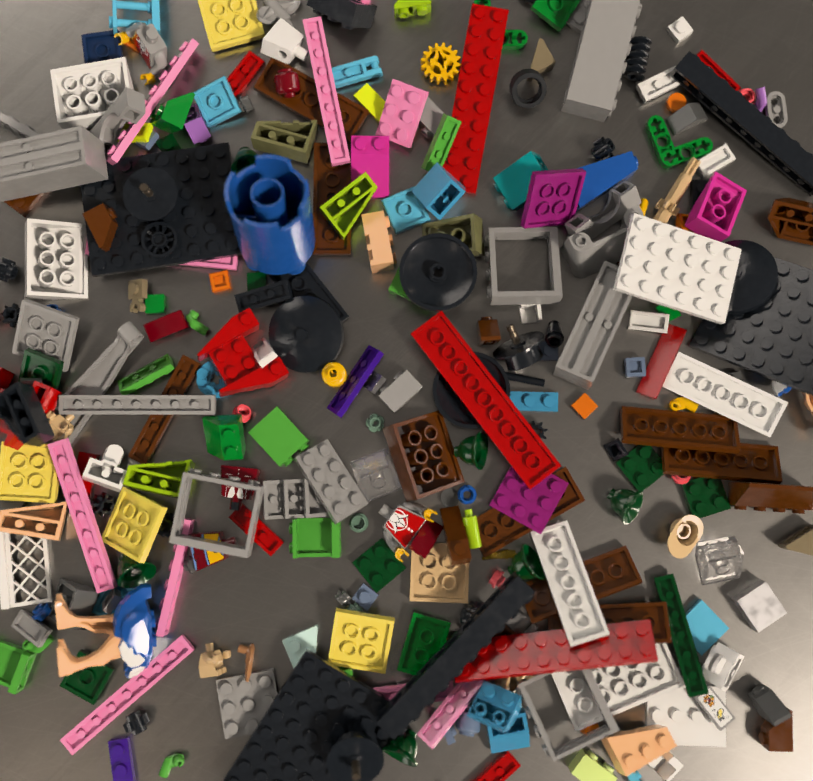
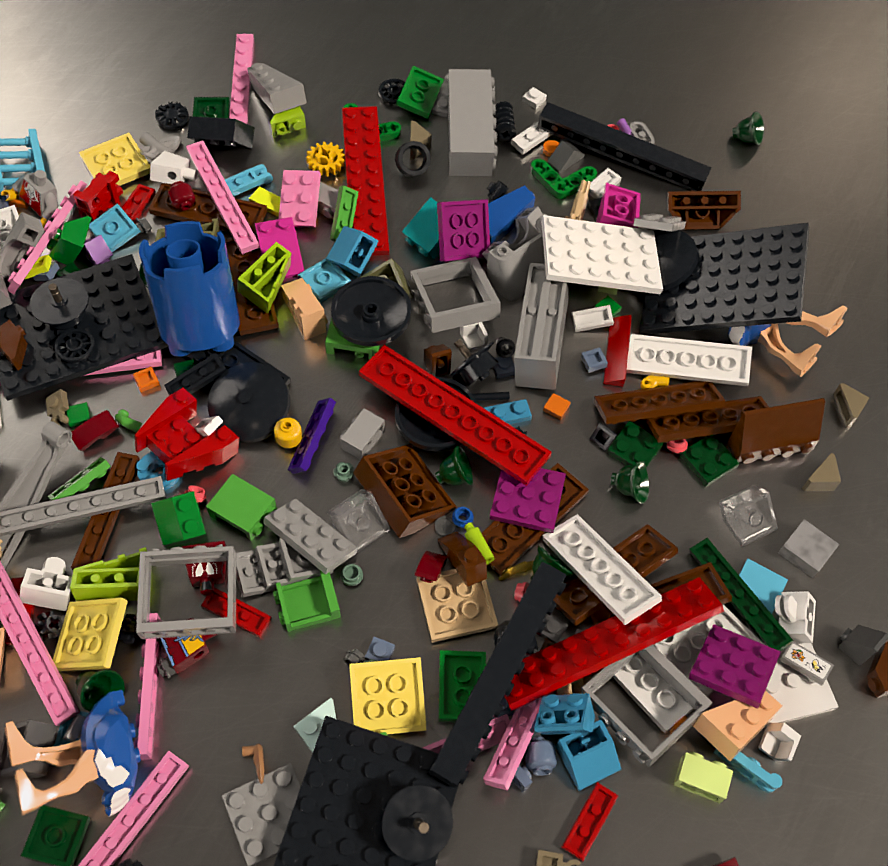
camera: 20 degrees left, 25 degrees down
tan piece [198,642,231,678] -> none
dark green plate [352,538,406,593] -> none
flat silver plate [363,371,387,395] -> none
torso [378,502,438,562] -> none
dark green hat [381,728,418,767] -> none
tan piece [667,515,704,558] -> none
none -> red hips [73,171,123,223]
none -> light grey plate [633,213,686,232]
none -> magenta plate [689,624,781,709]

